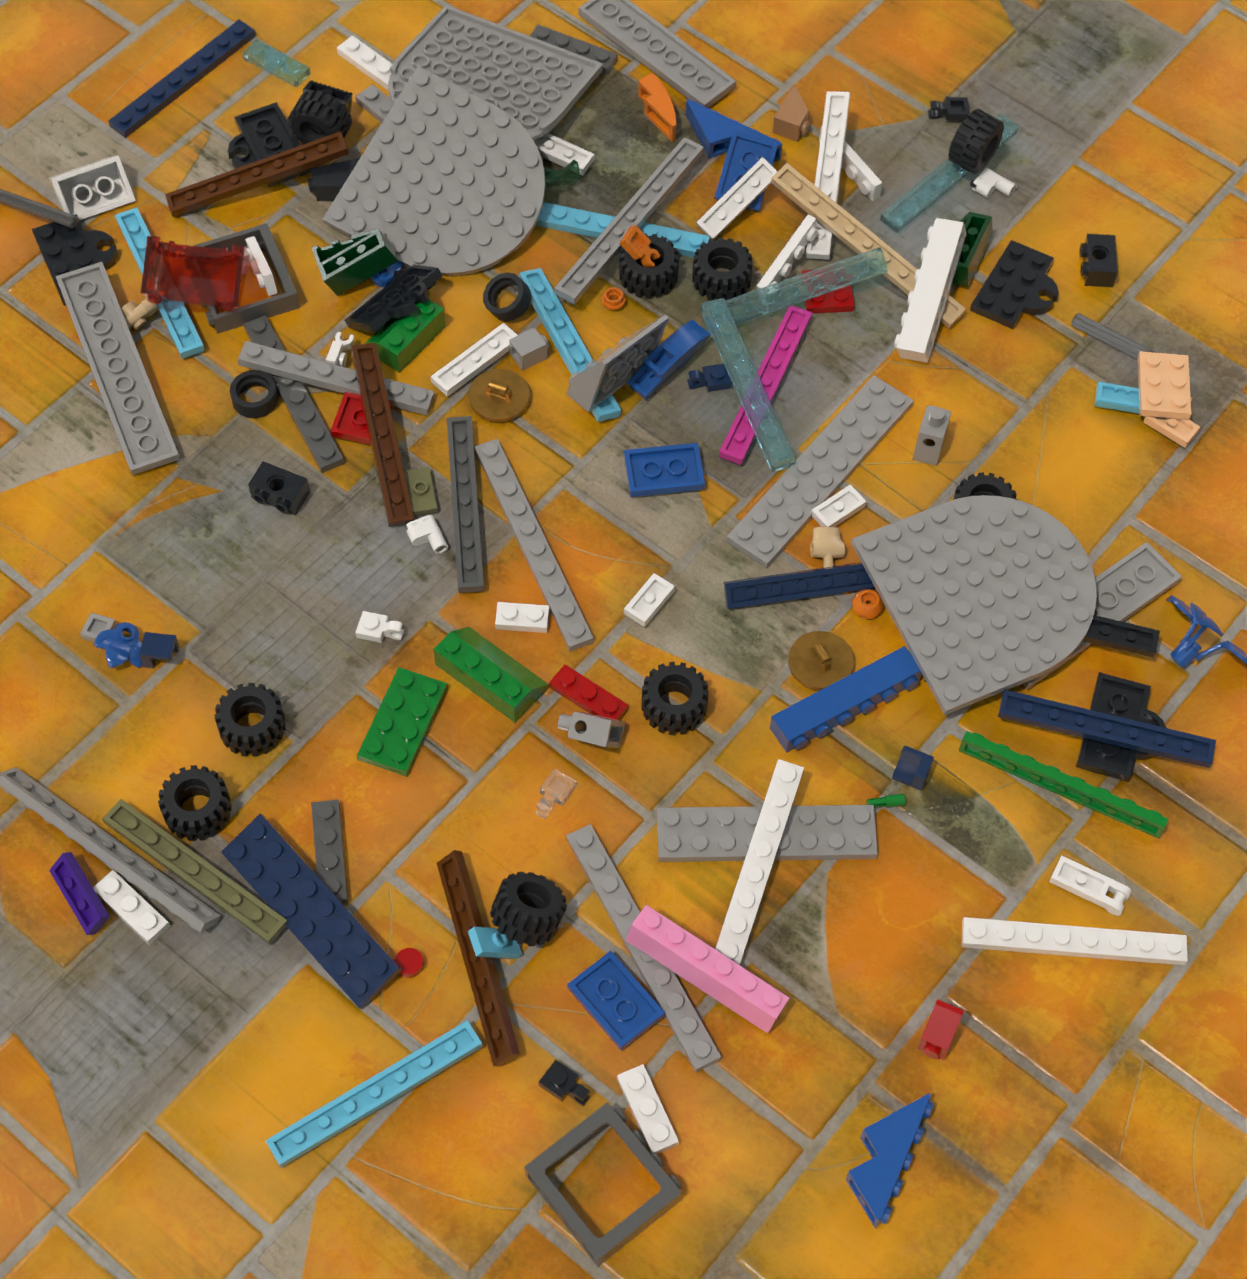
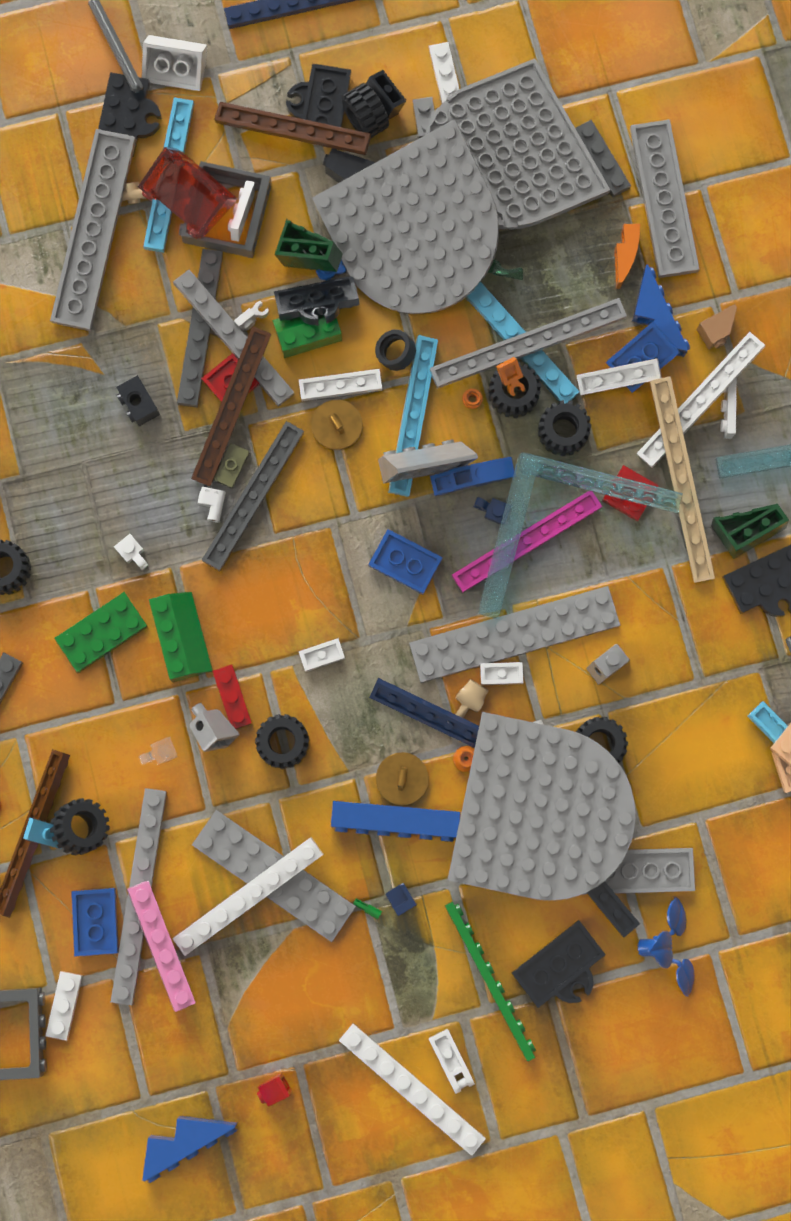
camera: 35 degrees right, 20 degrees up
black tyre [229,370,278,418] -> none
clear light blue plate [242,39,311,87] -> none
light grey plate [474,439,594,652] -> none
white plate [495,602,549,633] -> none
light grey brick [509,327,549,371] -> none
white plate [534,133,594,176] -> none
black plate [538,1060,590,1106] -> none
white plate [757,214,818,302] -> none
white brick [895,218,966,363] -> none
dark blue plate [998,689,1216,768] -> none

